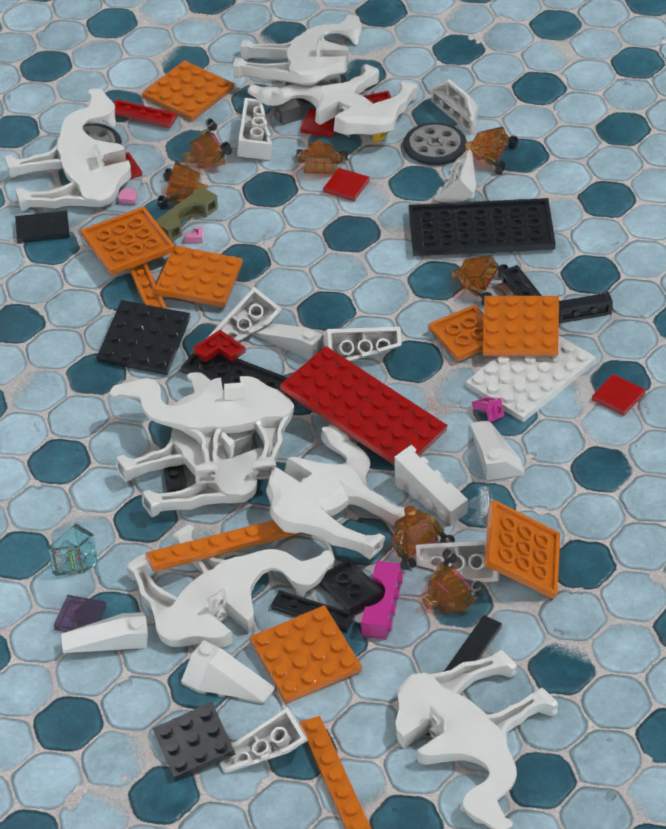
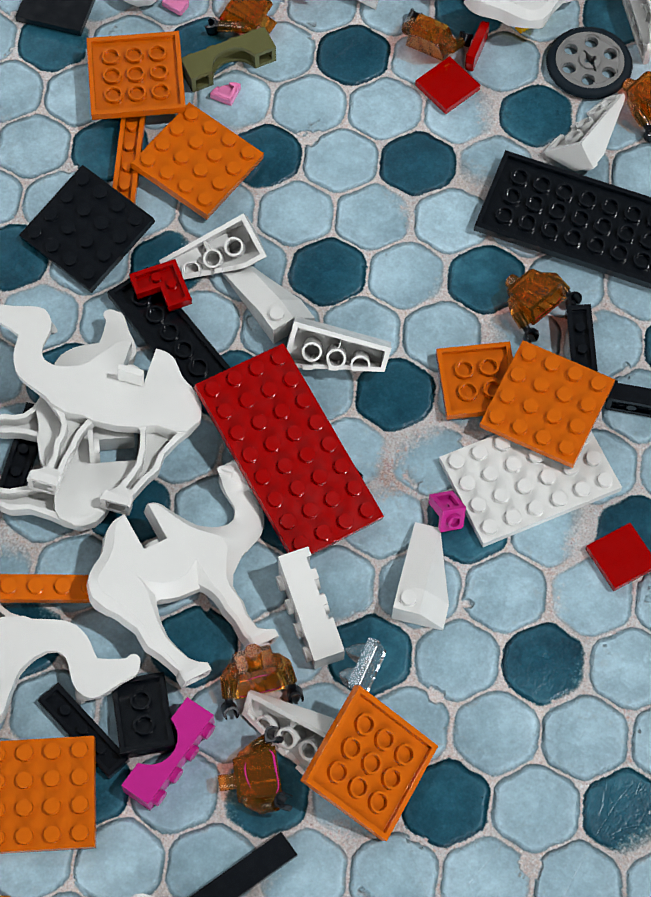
camera: 20 degrees right, 20 degrees up
none -> red tile [465,20,490,72]

